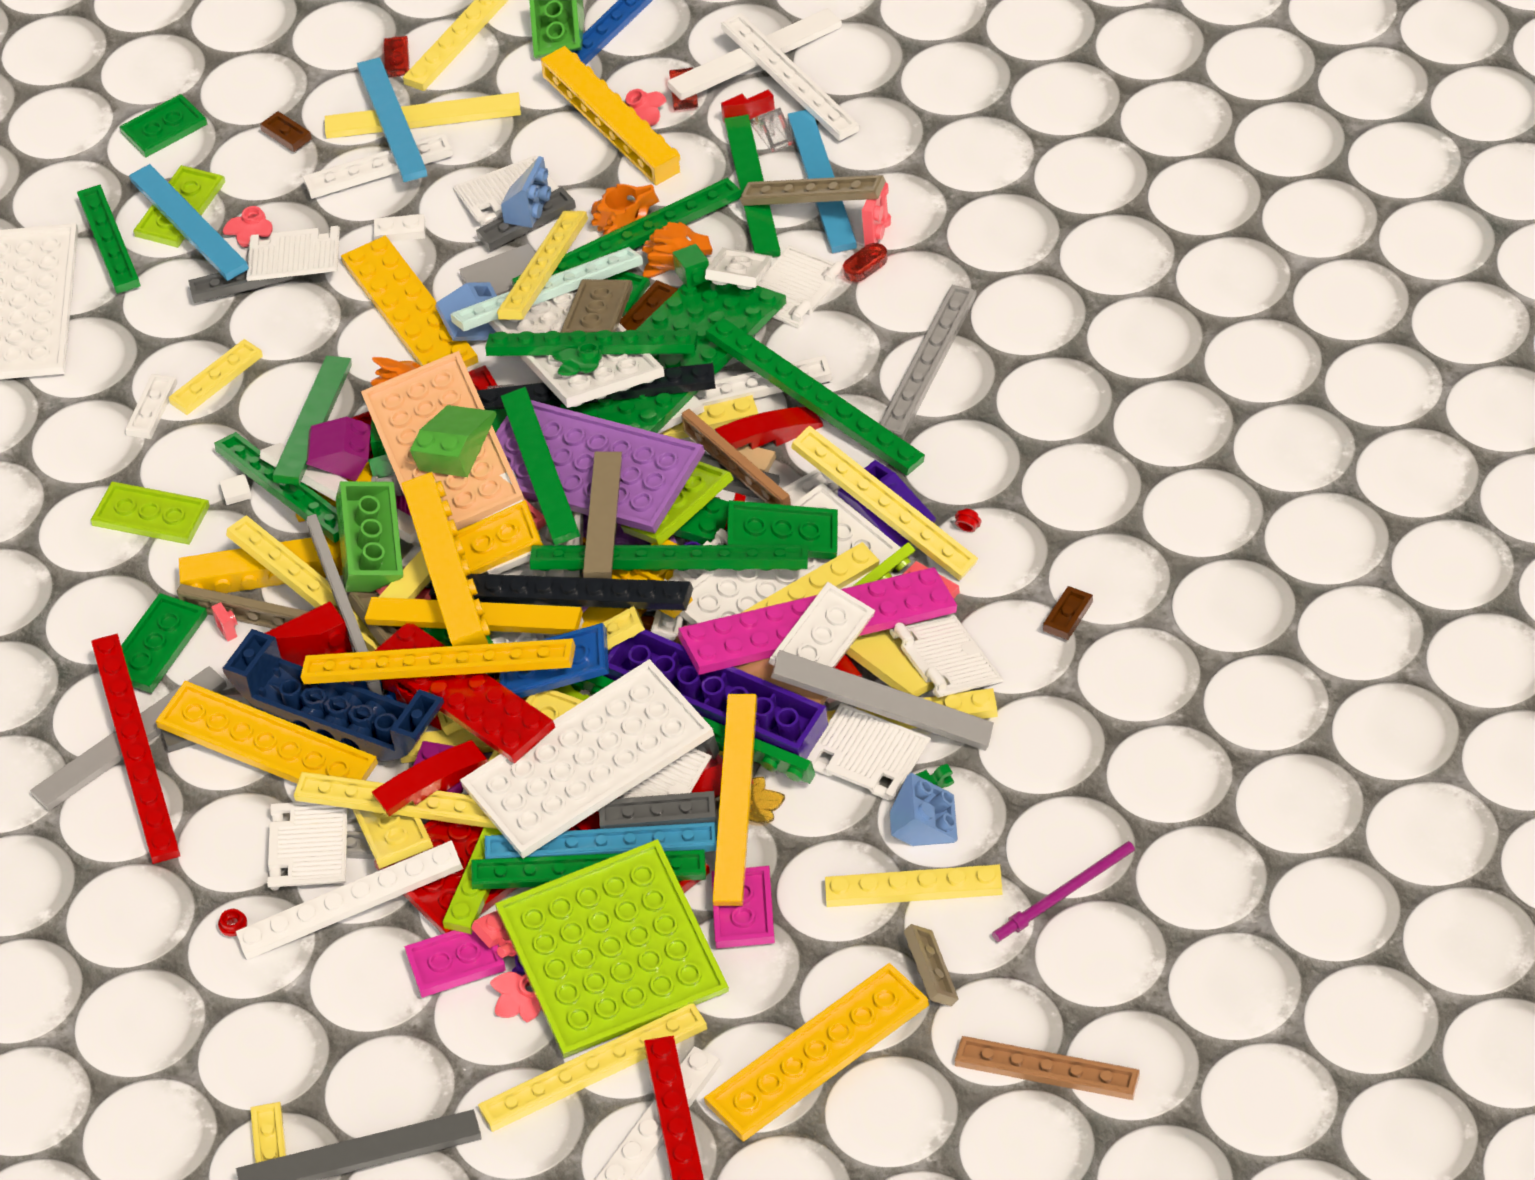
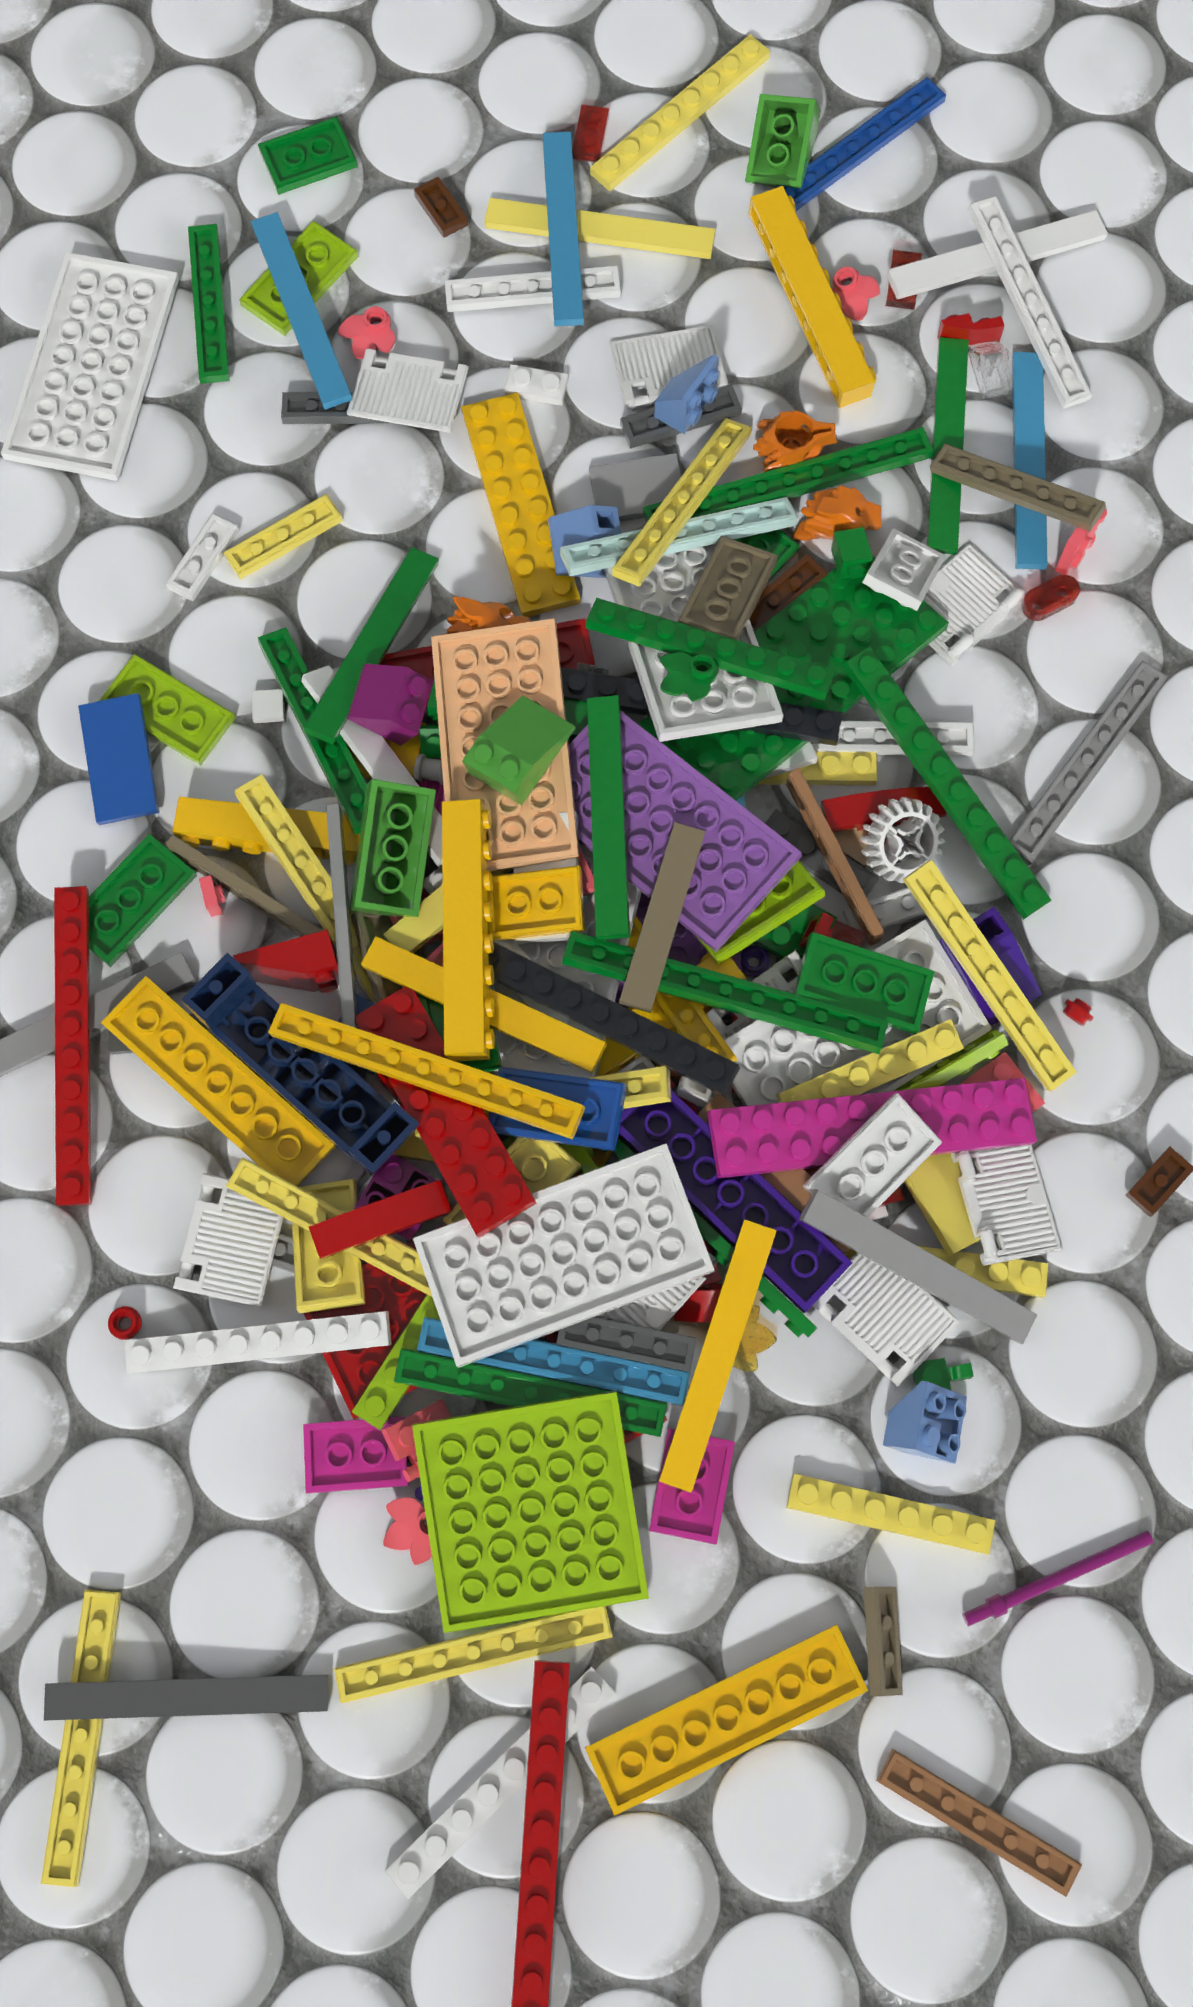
camera: 10 degrees right, 25 degrees up
none -> blue tile [78,693,160,825]
none -> white gear [860,797,945,883]

